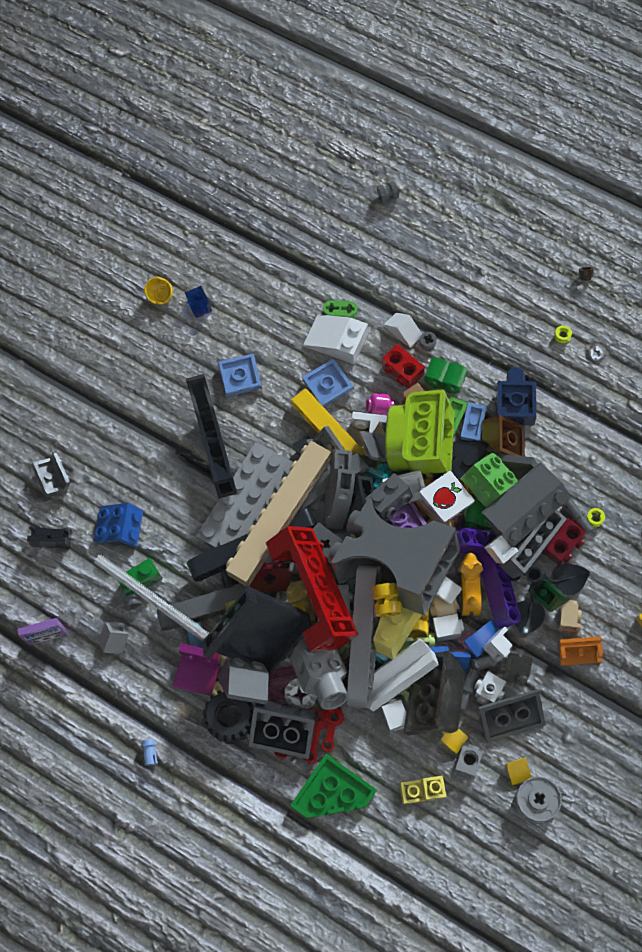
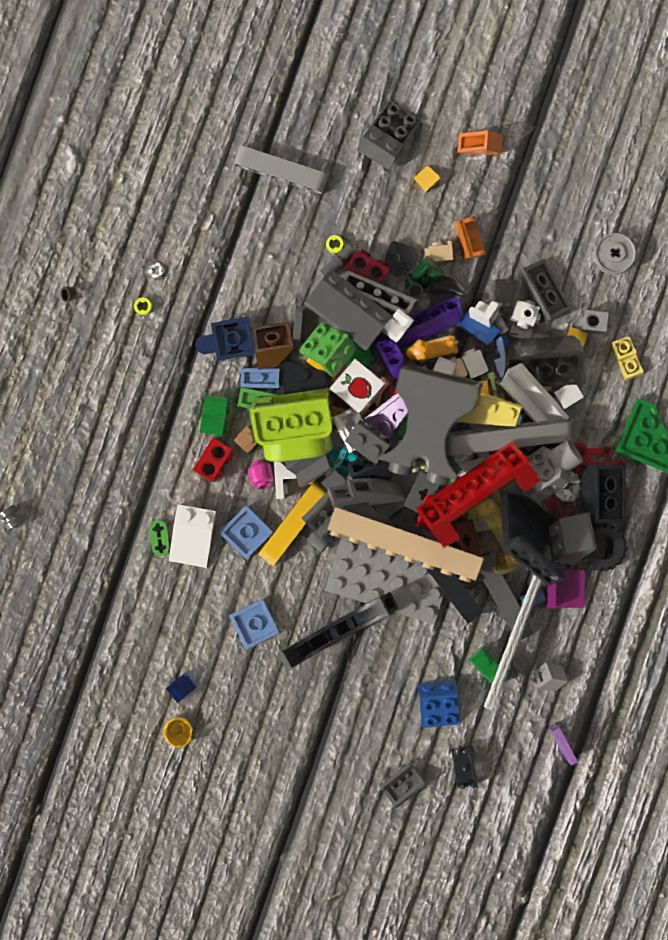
camera: 115 degrees left, 20 degrees up
light blue pin [141,739,158,766] -> none
yellow wheel [372,583,402,617] -> none
white slope [384,313,422,348] -> none
dark grey bush [420,332,437,351] -> none
yellow slope [505,757,532,786] -> none

